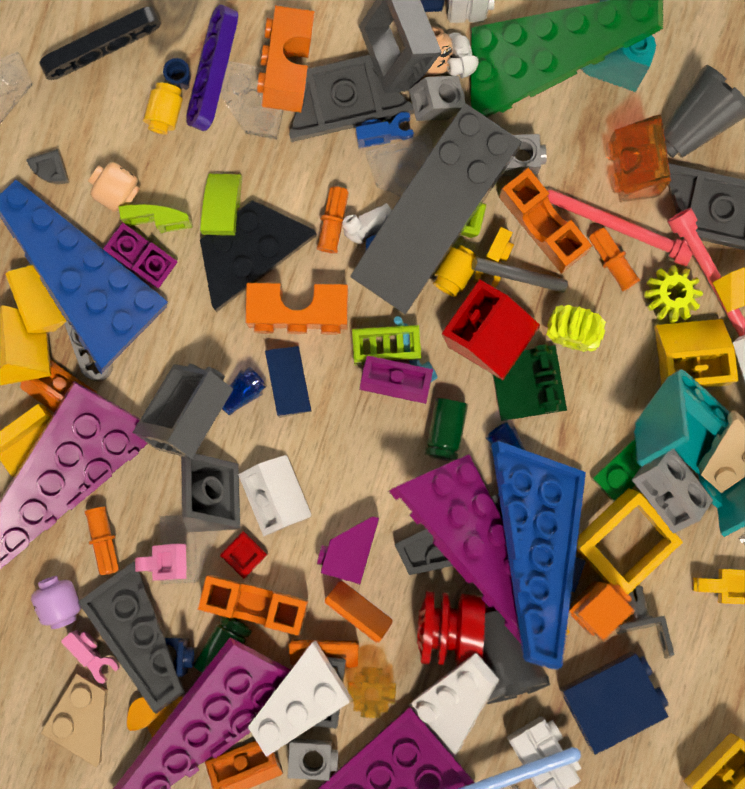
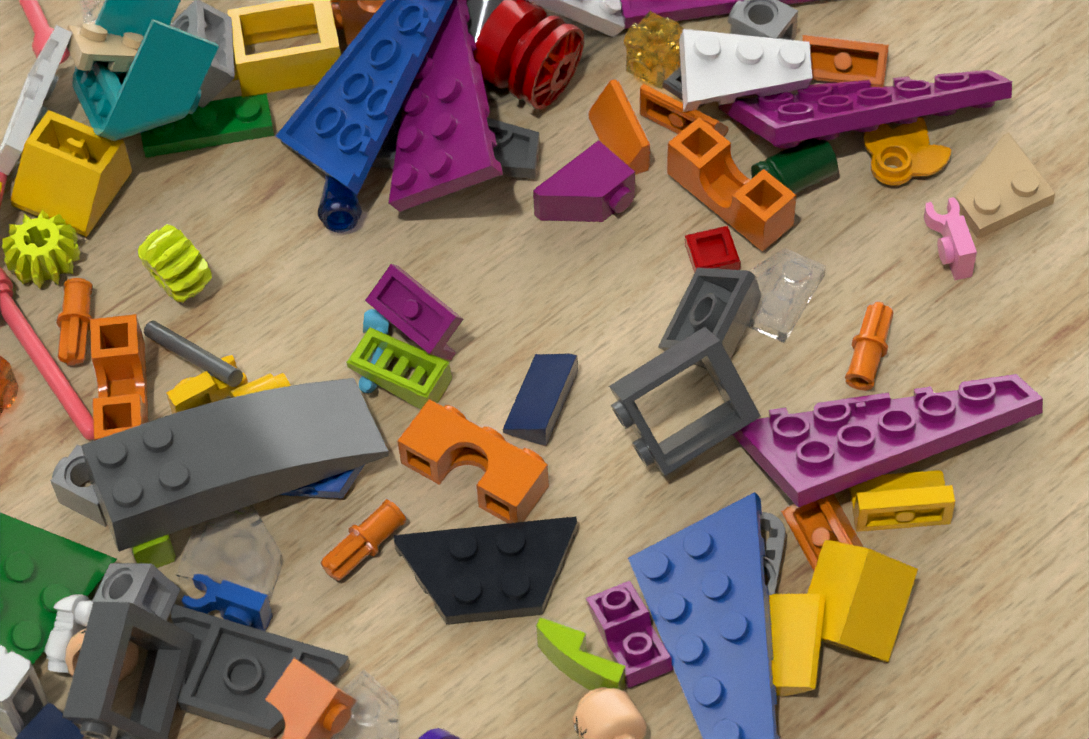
camera: 150 degrees left, 25 degrees down
lavender head [31,576,81,629] -> none
dark grey wing [78,561,185,714] -> none
bright pink plate [135,544,187,581] -> none
dark blue bracket [165,638,194,676] -> none
lime slope [200,174,242,235] -> none
clear blue cone [222,367,267,415] -> none
white panel [238,455,311,537] -> none
white arm [342,203,392,244] -> none
dark green piece [425,398,468,462] -> none
red slope [441,279,540,380] -> none
dark green hinge [493,344,567,421] -> none

